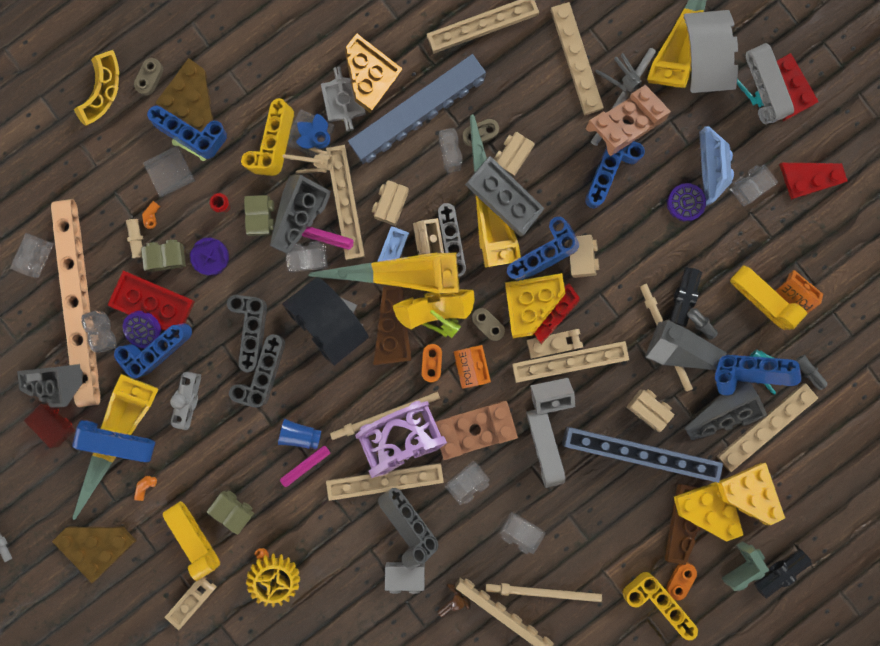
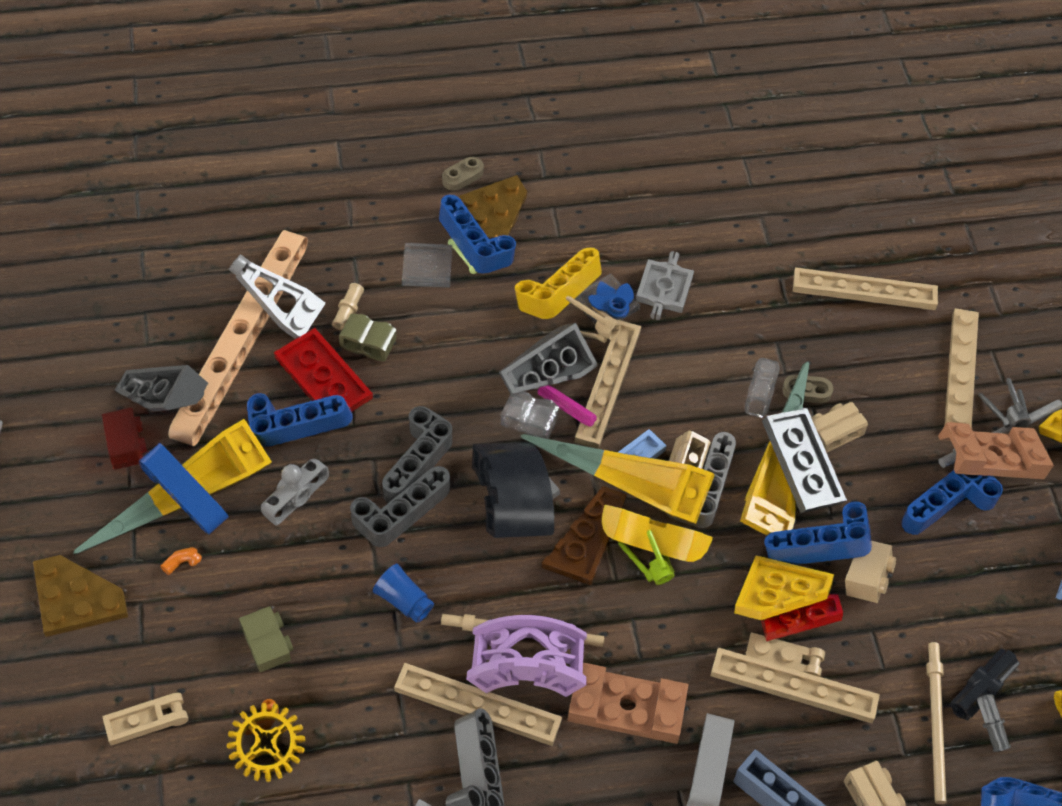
camera: 25 degrees right, 30 degrees down
clear brick [10,233,54,278] -> none
yellow brick [74,50,119,126] -> none
clear brick [81,311,117,352] -> none
tile [122,311,161,348] -> none
orange arm [142,201,161,229] -> none
yellow beam [163,501,220,581] -> none
dark purple tile [190,238,229,276] -> none
red cone [209,193,230,212] -> none
olive brick [244,195,275,236] -> none
dark pink axle [280,446,330,487] -> none
plate [345,33,402,113] -> none
sand blue brick [348,54,486,164] -> none
tan brick [372,180,409,226] -> none
orange plate [422,344,442,382] -> none
clear brick [445,460,490,505] -> none
orange panel [454,345,491,389] -> none
dark tan plate [472,308,505,341] -> none
light grey brick [531,378,575,415] -> none
dark grey wedge [645,320,727,370] -> none
tile [667,183,706,222] -> none
none -> plate [228,254,325,339]

